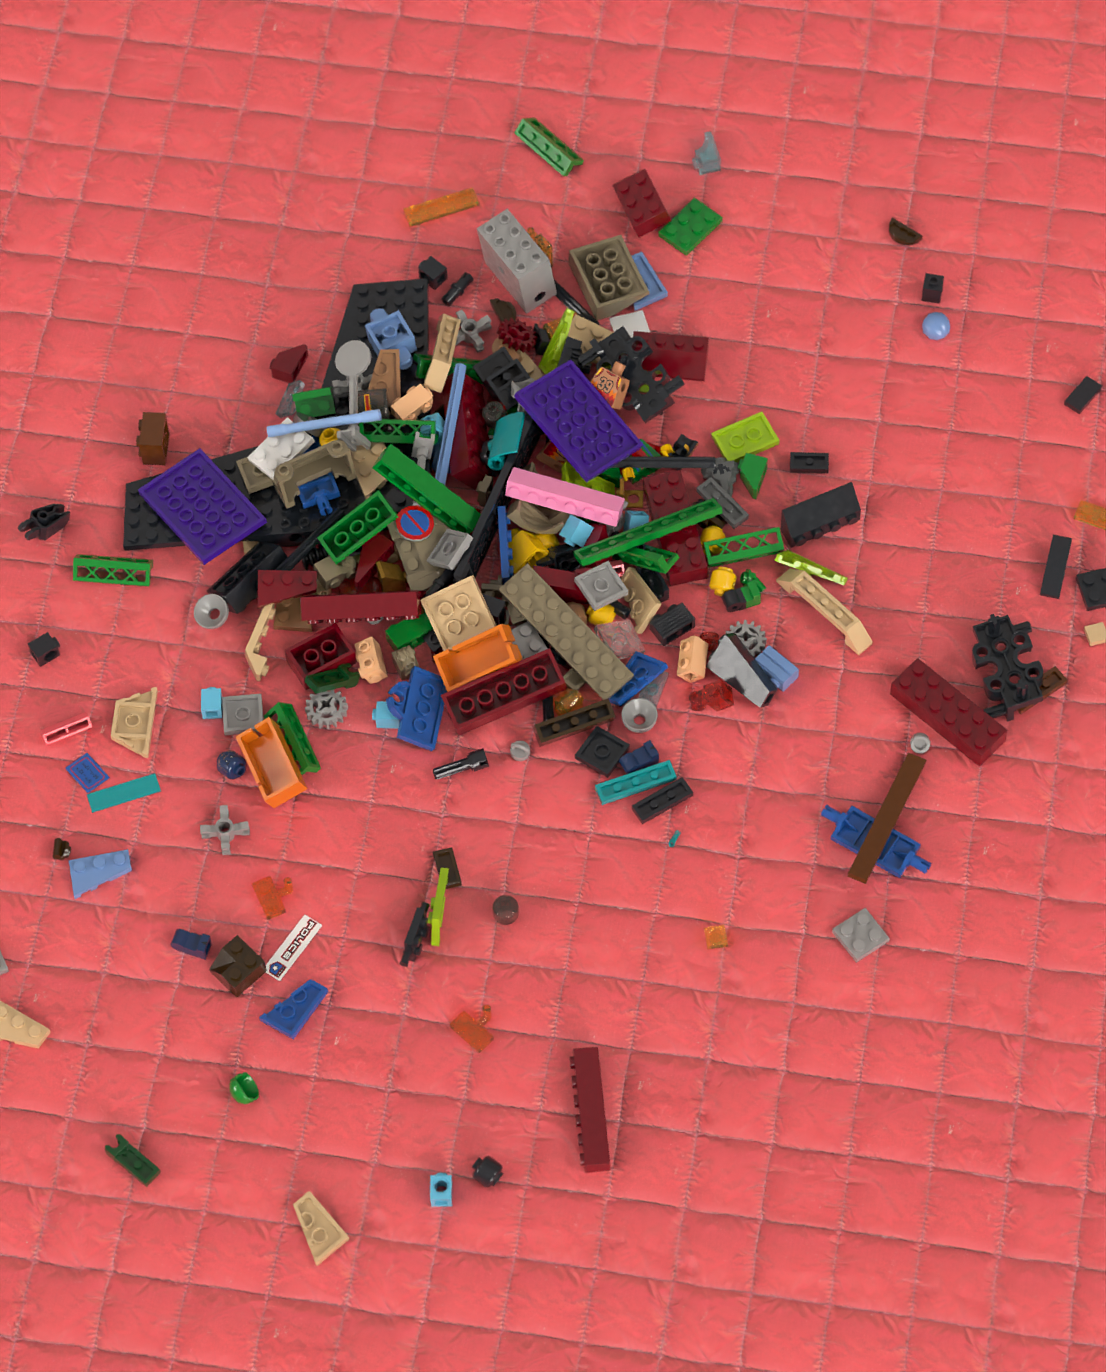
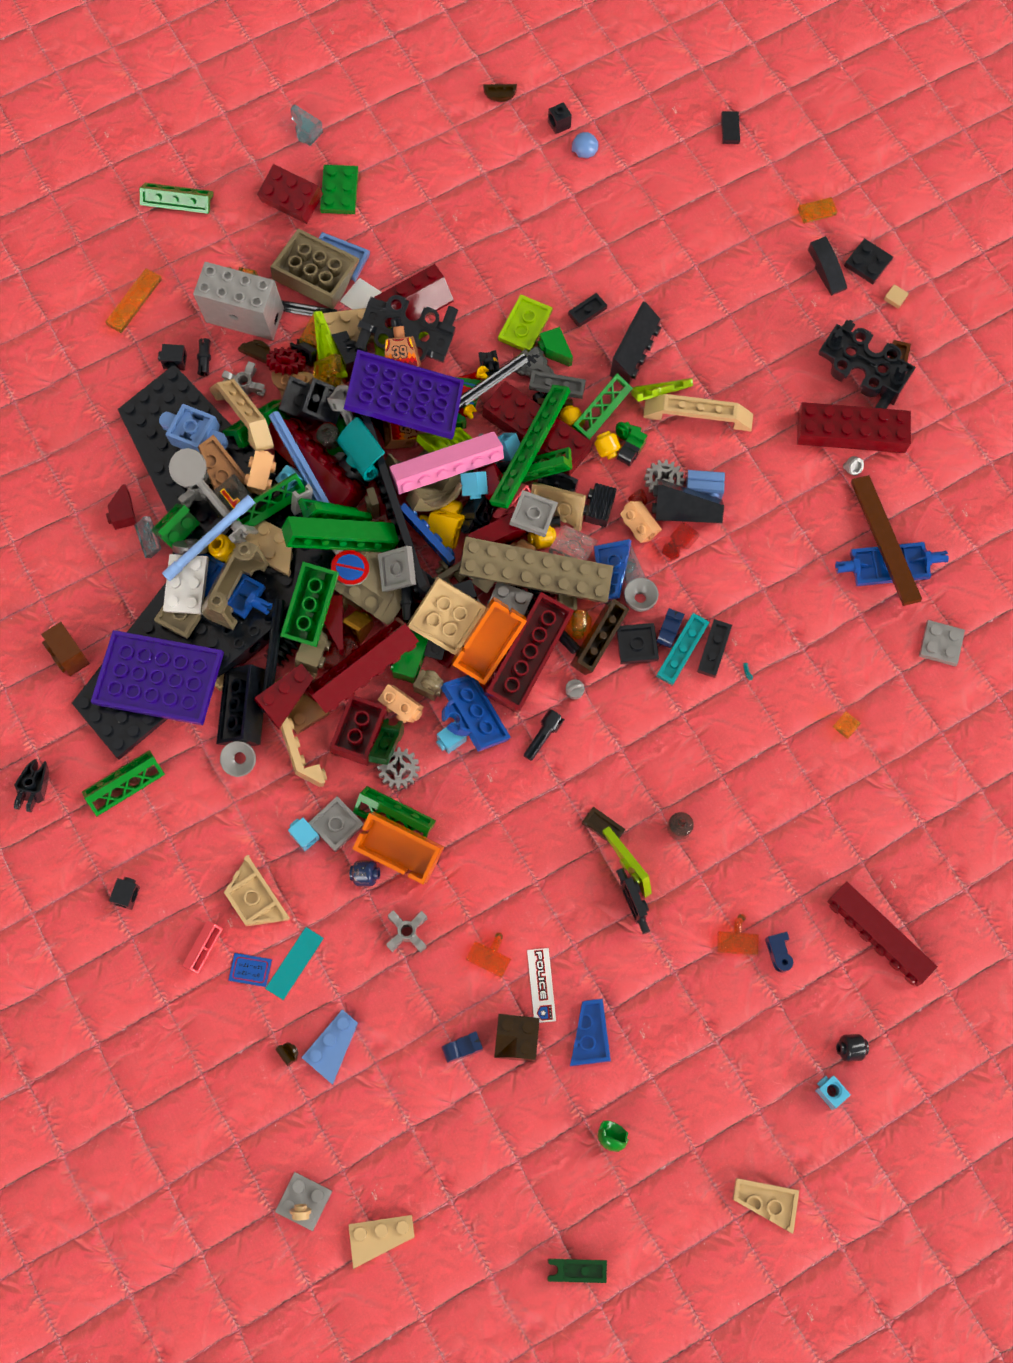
camera: 45 degrees left, 10 degrees up
pearl gold bracket [616,479,643,508] -> none
none -> green fence [298,498,373,521]
none -> clear yellow plate [314,354,342,387]
none -> dark blue leg [765,932,793,973]

